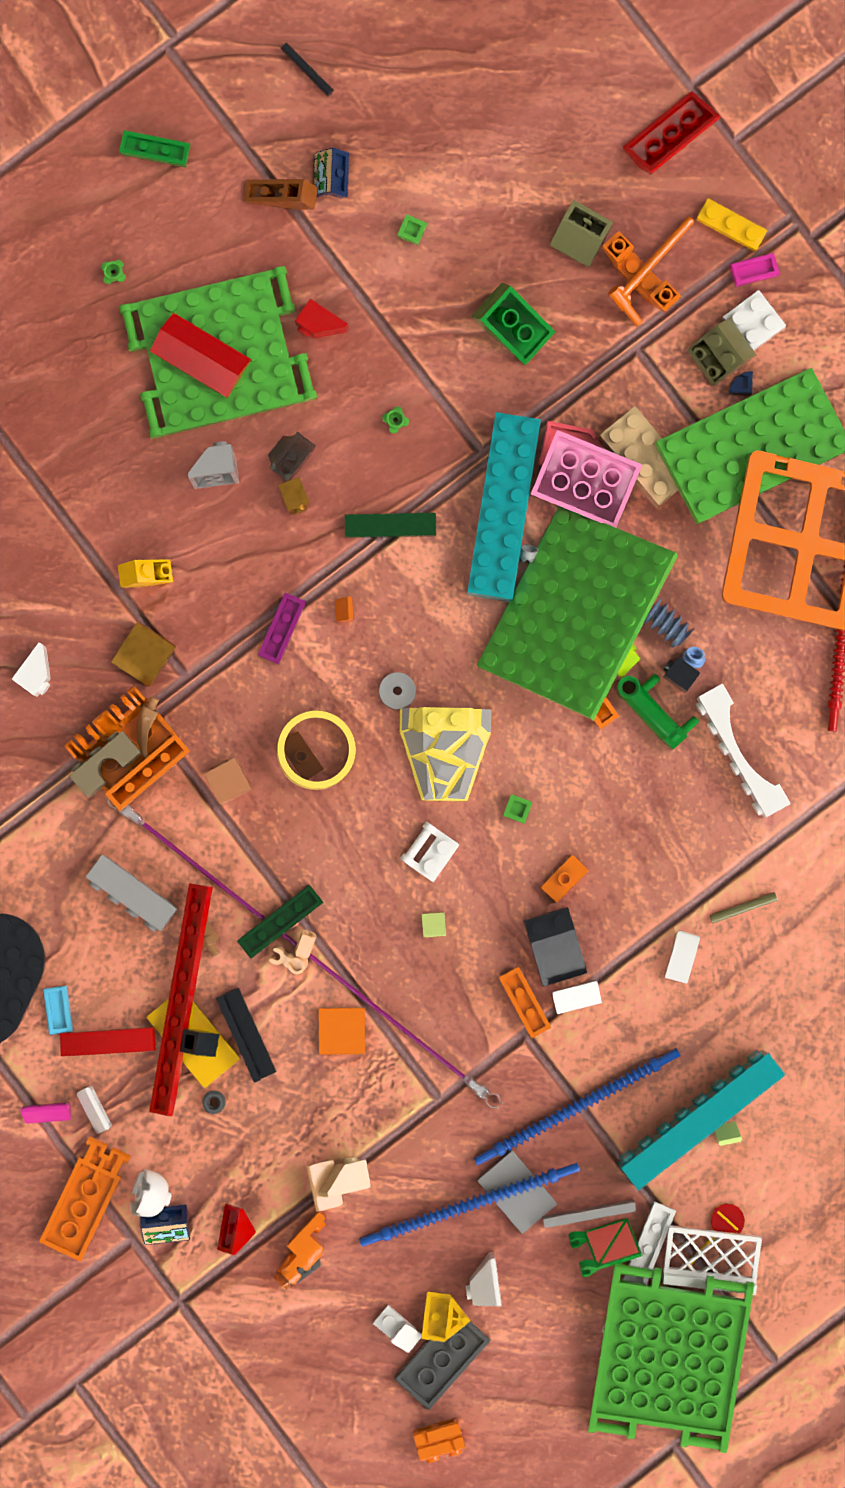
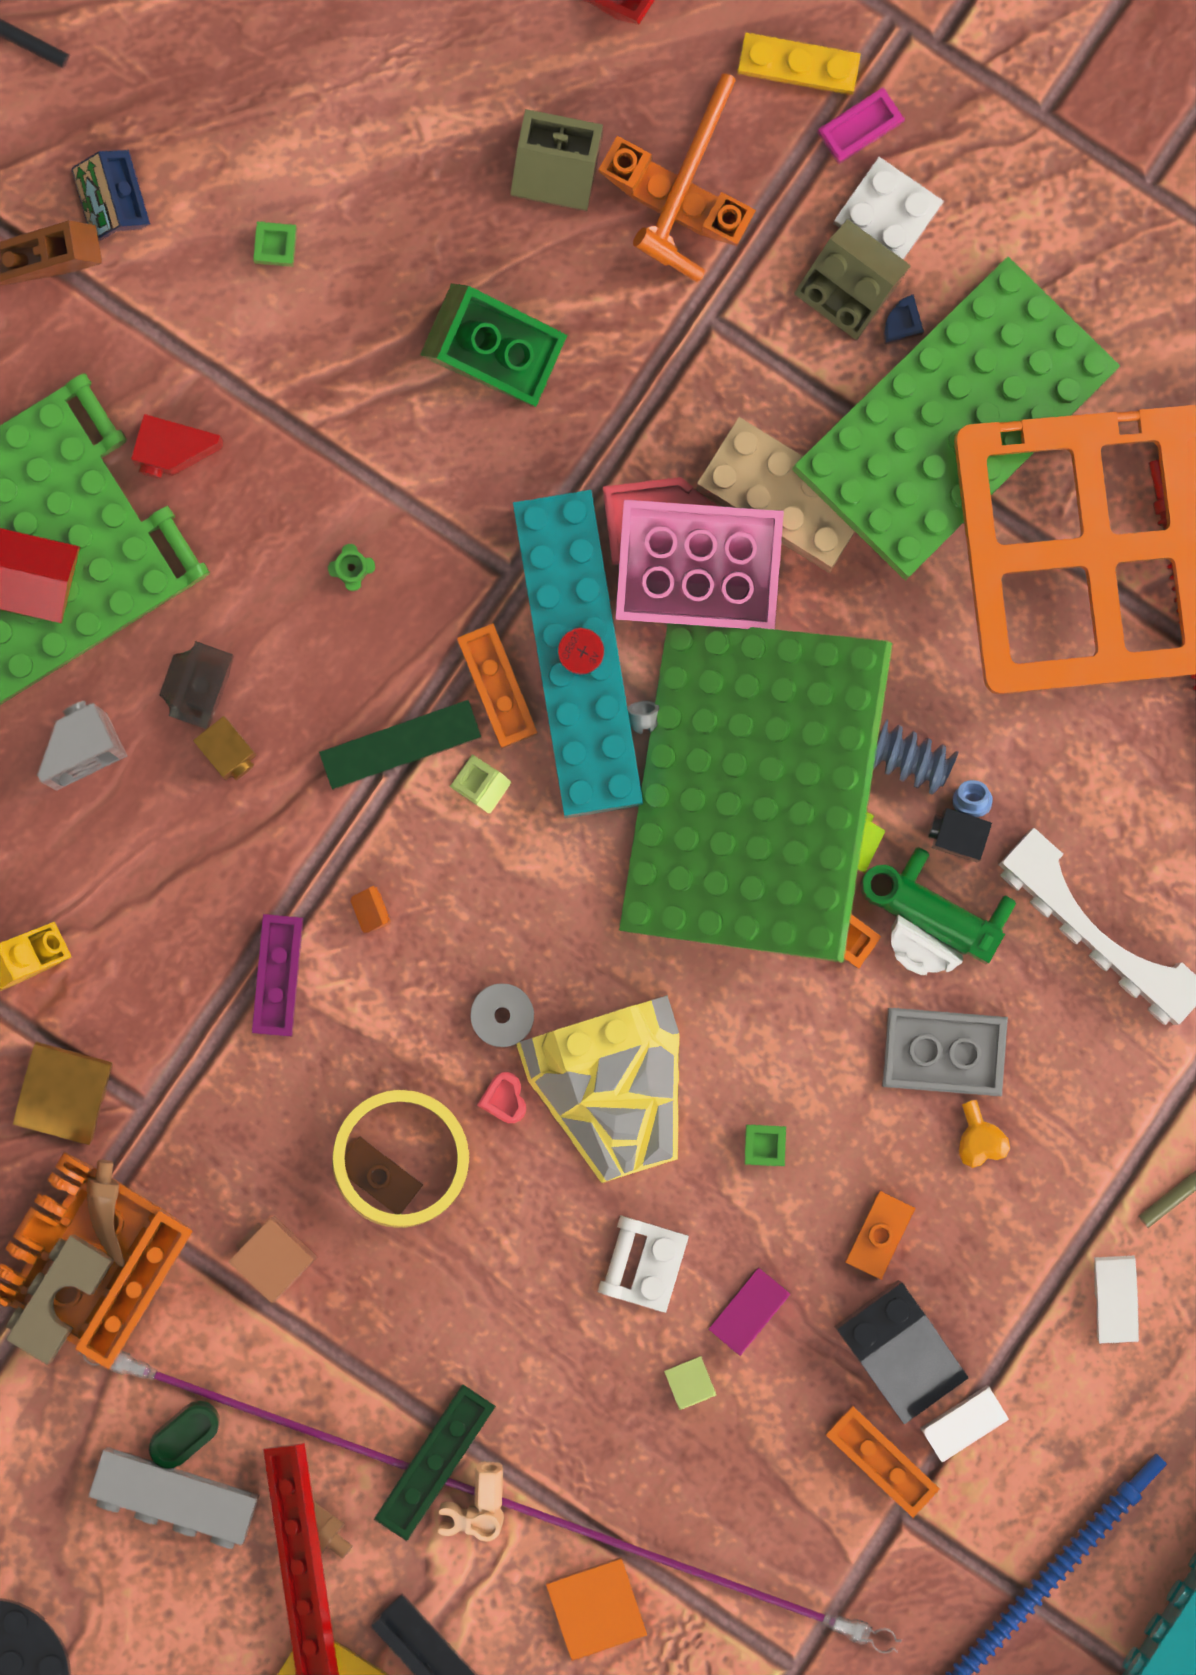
camera: 20 degrees left, 0 degrees up
none -> dark green tile [149,1401,220,1469]
none -> yellowish green slope [450,754,511,813]
none -> orange plate [457,623,538,749]
none -> coral tile [477,1072,526,1123]
none -> red piece [558,628,604,675]
none -> dark pink slope [708,1267,790,1356]
none -> light grey tile [882,1008,1008,1096]
none -> white plate [891,915,963,975]
none -> light orange rock [959,1100,1010,1168]

